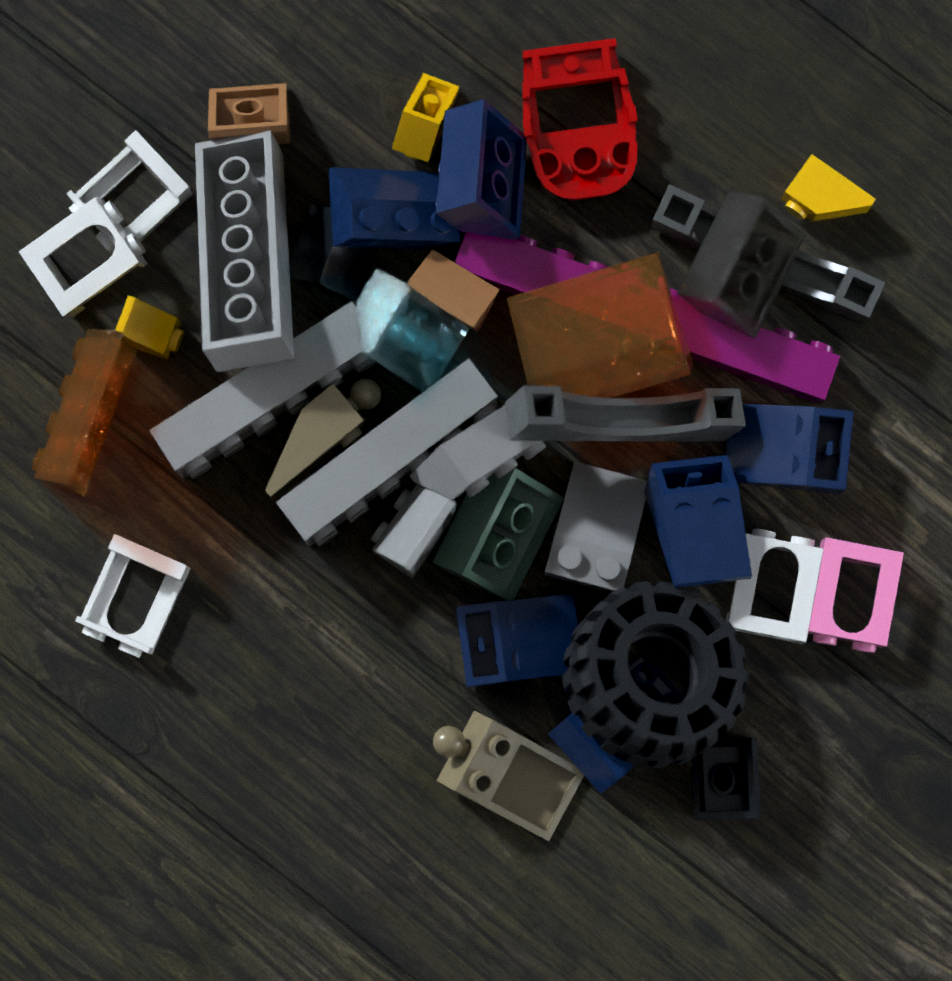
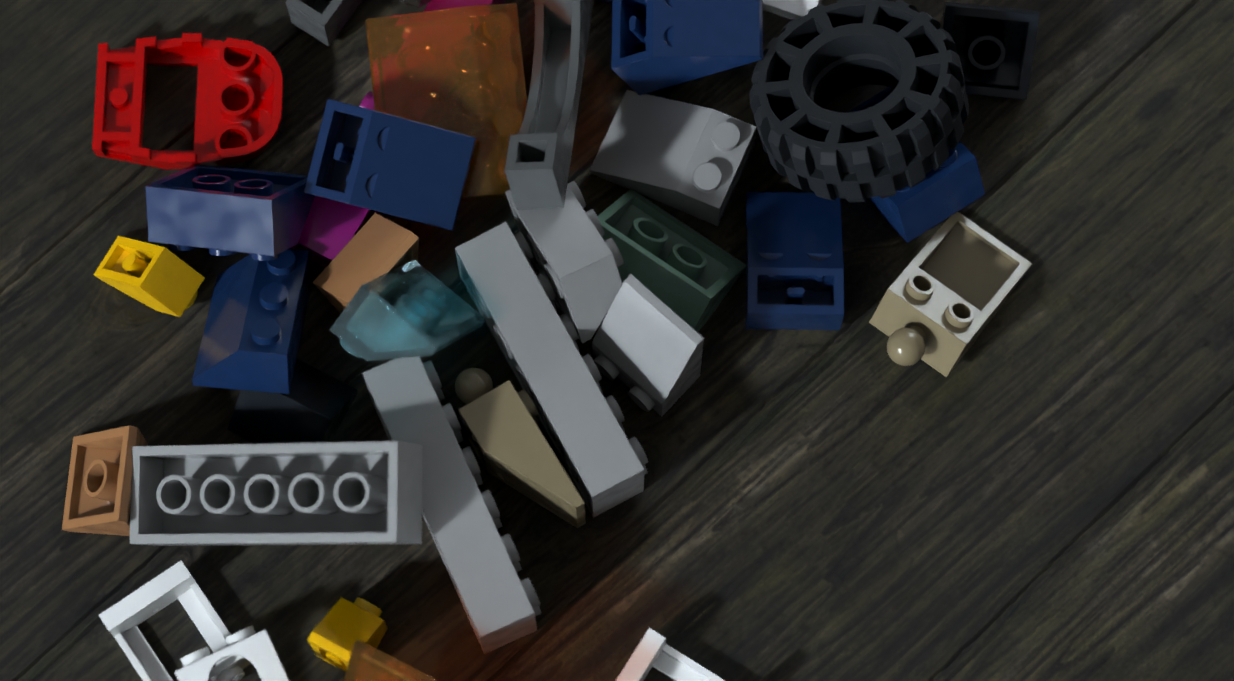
camera: 80 degrees left, 10 degrees down
none -> dark blue slope [304,99,477,231]

